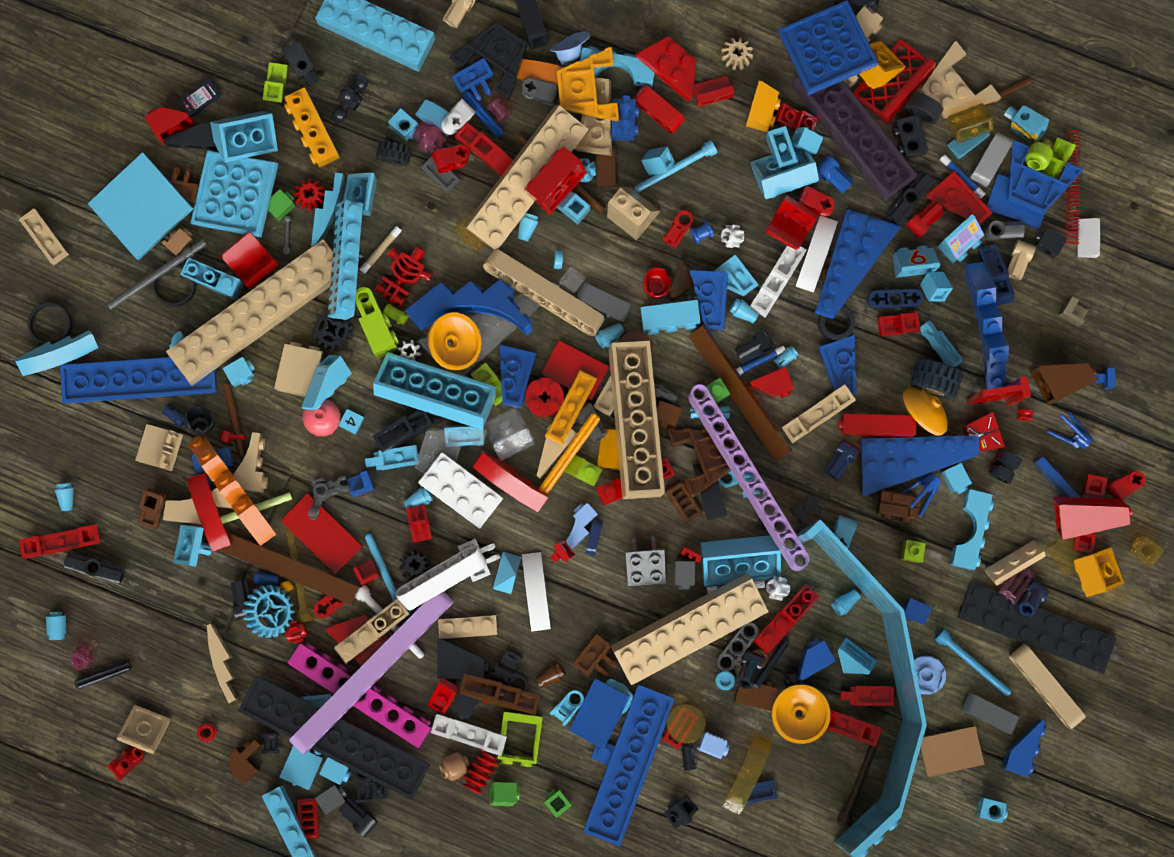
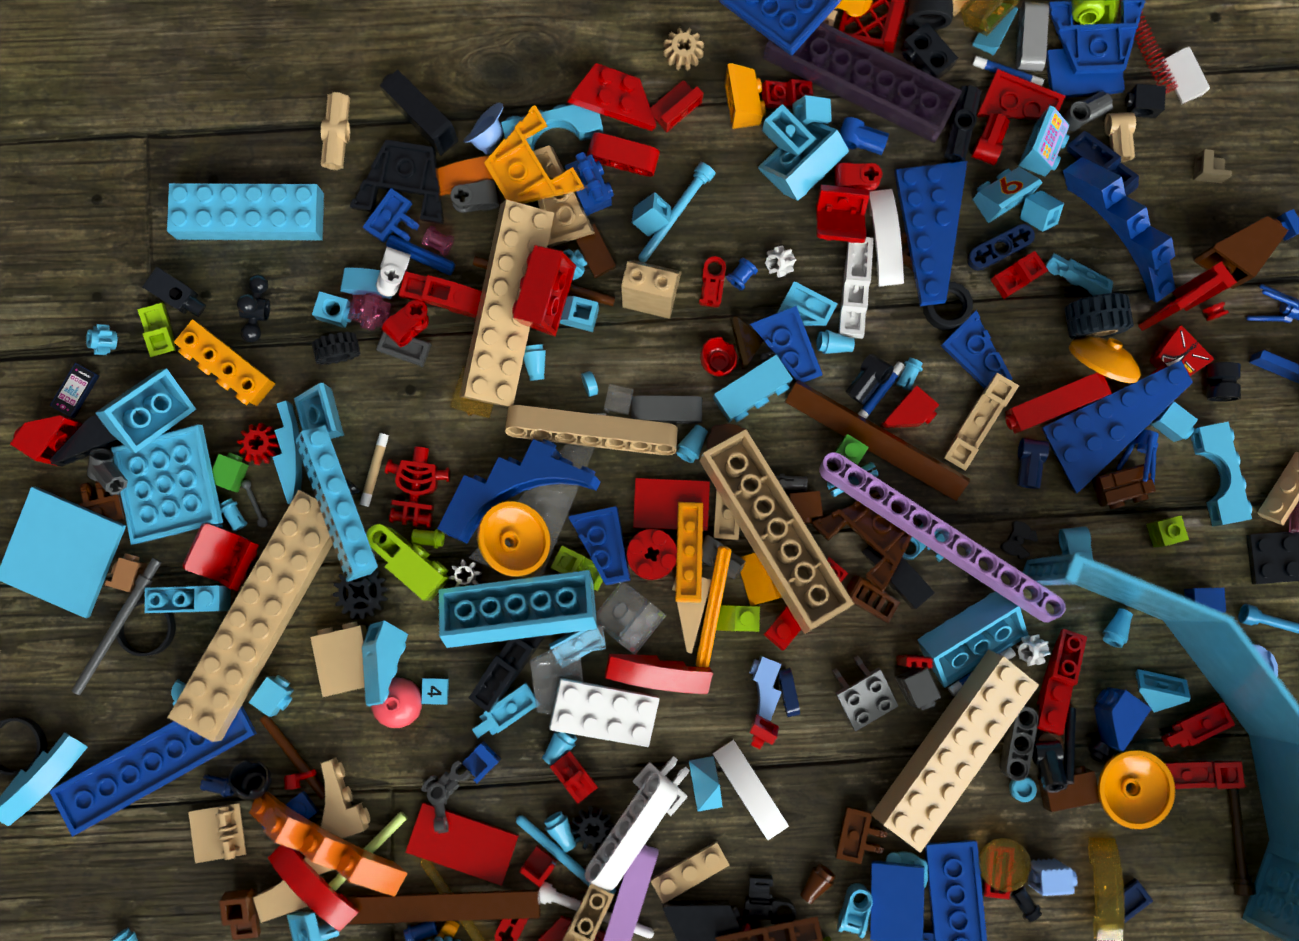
camera: 25 degrees left, 0 degrees up
none -> medium azure gear [86,324,117,355]
none -> dark grey piece [87,448,128,495]
none -> medium azure pin [219,498,248,532]
none -> medium azure cone [544,811,577,852]

